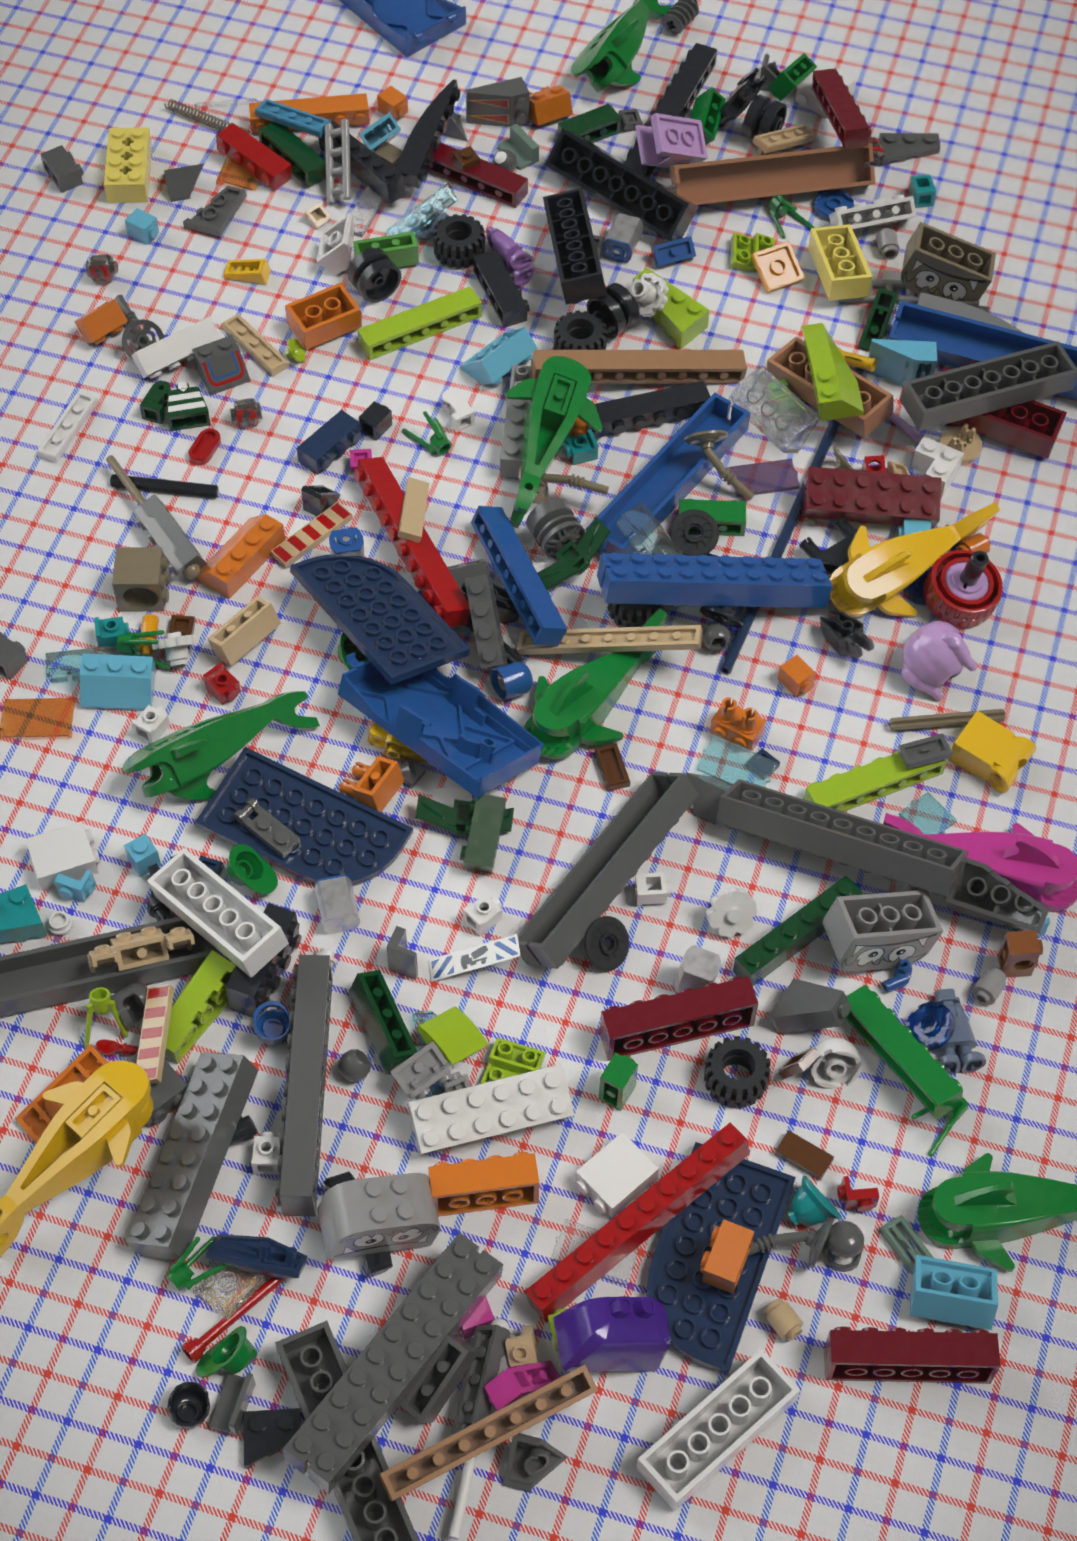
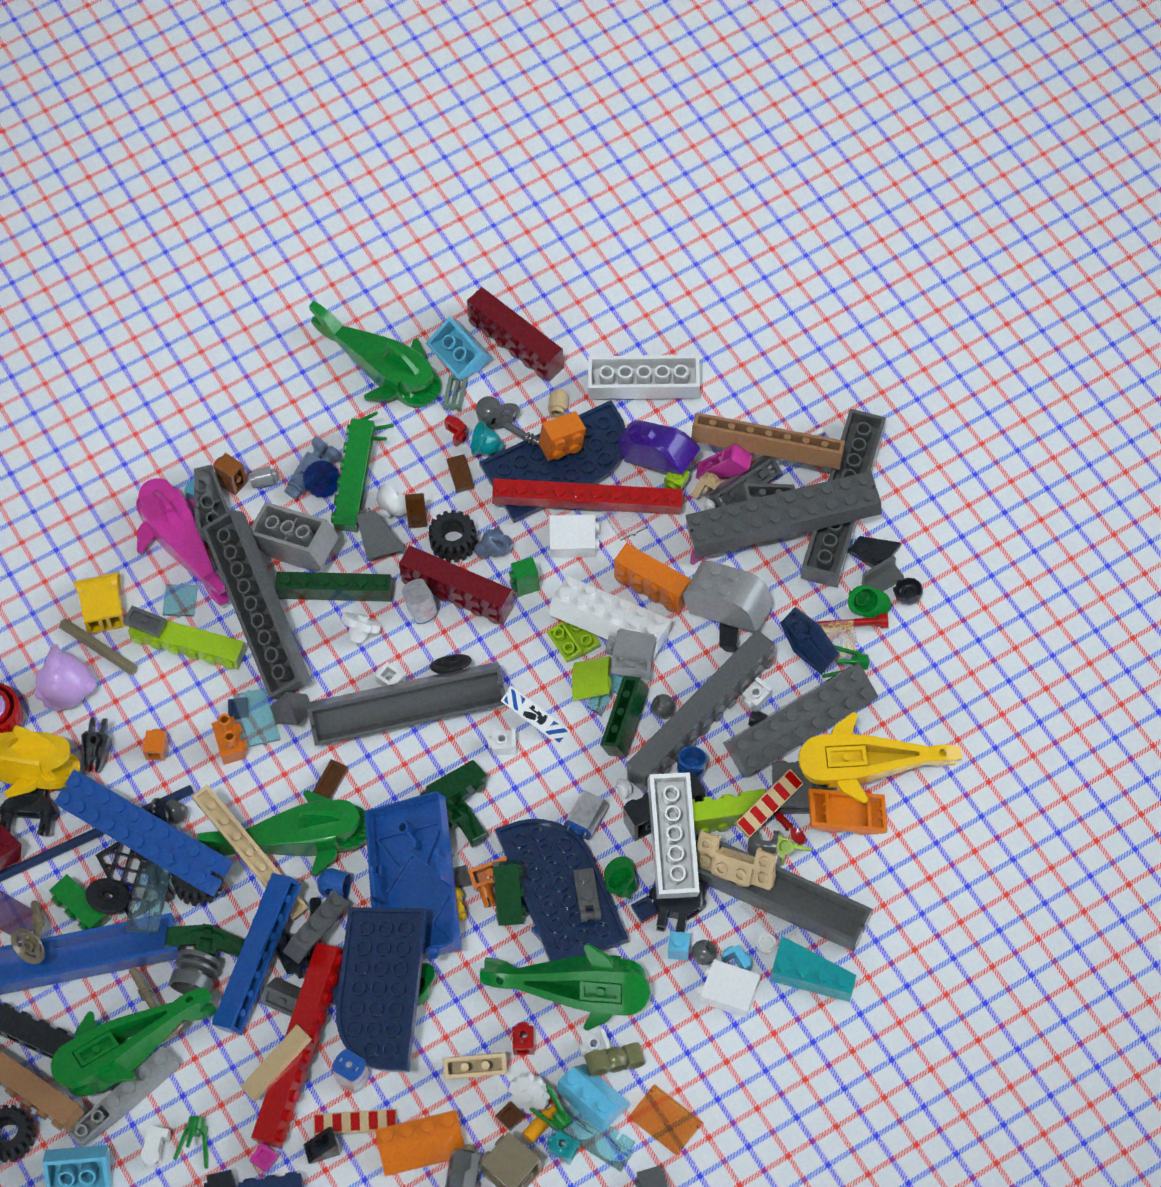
camera: 135 degrees left, 5 degrees up
dark grey panel [386,926,418,980] -> none
none -> sand blue piece [474,525,514,558]
none -> dark green brick [492,859,526,926]
none -> olive piece [584,1042,646,1077]
none -> dark grey piece [691,939,717,965]

